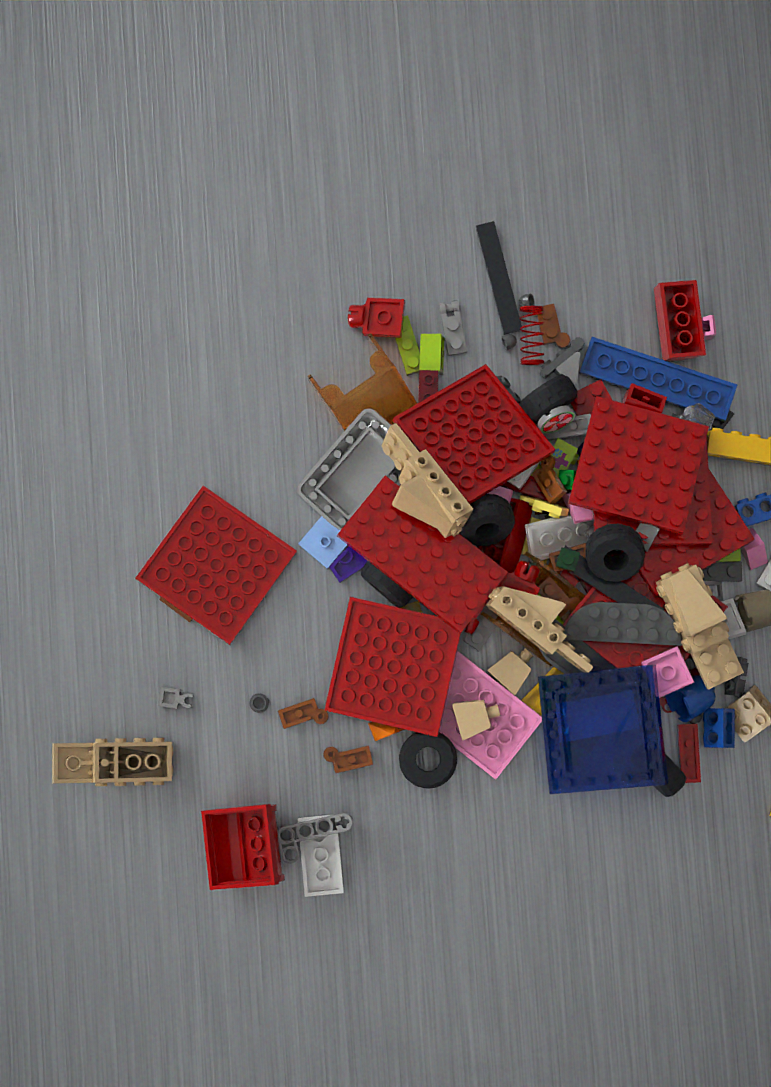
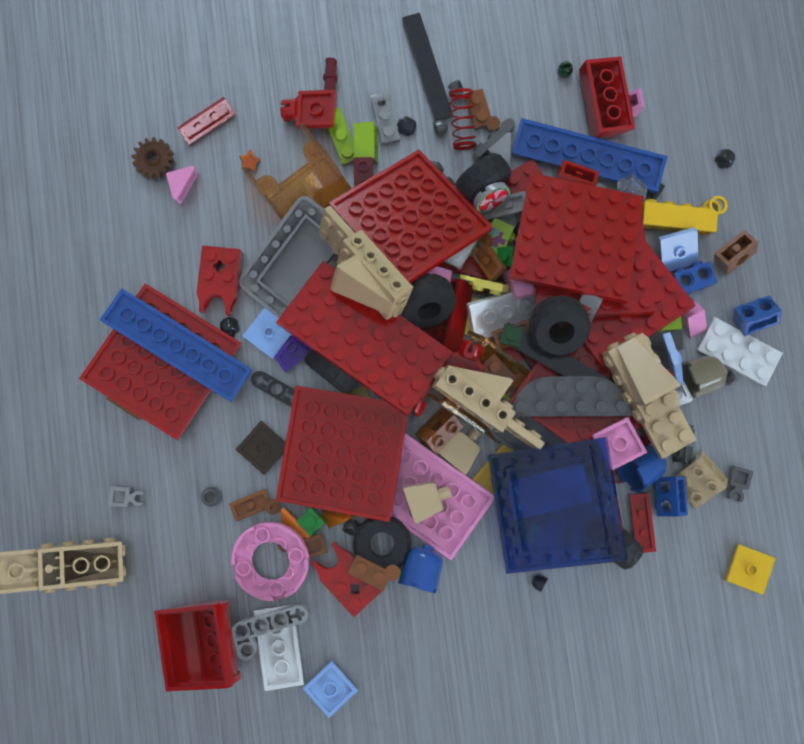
camera: 10 degrees left, 0 degrees up
none -> blue plate [100,288,253,402]
none -> reddish brown gear [131,137,175,180]
none -> bright pink slope [166,166,198,205]
none -> plate [177,97,235,145]
none -> red brick [196,245,244,316]
none -> black piece [220,317,240,337]
none -> bright pink plate [231,522,310,601]
none -> dark brown tile [235,421,286,475]
none -> orange piece [239,150,260,172]
none -> black beam [251,371,295,407]
none -> orange slope [281,506,310,538]
none -> green brick [296,508,328,536]
none -> light blue plate [302,660,358,718]
none -> red brick [311,541,383,617]
none -> dark red pin [323,57,338,90]
none -> dark grey hinge [342,519,359,536]
none -> dark orange hinge [348,554,400,591]
none -> black piece [397,116,417,136]
none -> blue cylinder [398,544,443,594]
none -> dark orange brick [415,407,463,454]
none -> black hinge [532,575,548,592]
none -> dark green hinge [557,61,573,78]
none -> light blue plate [658,227,699,271]
none -> light blue plate [663,332,684,385]

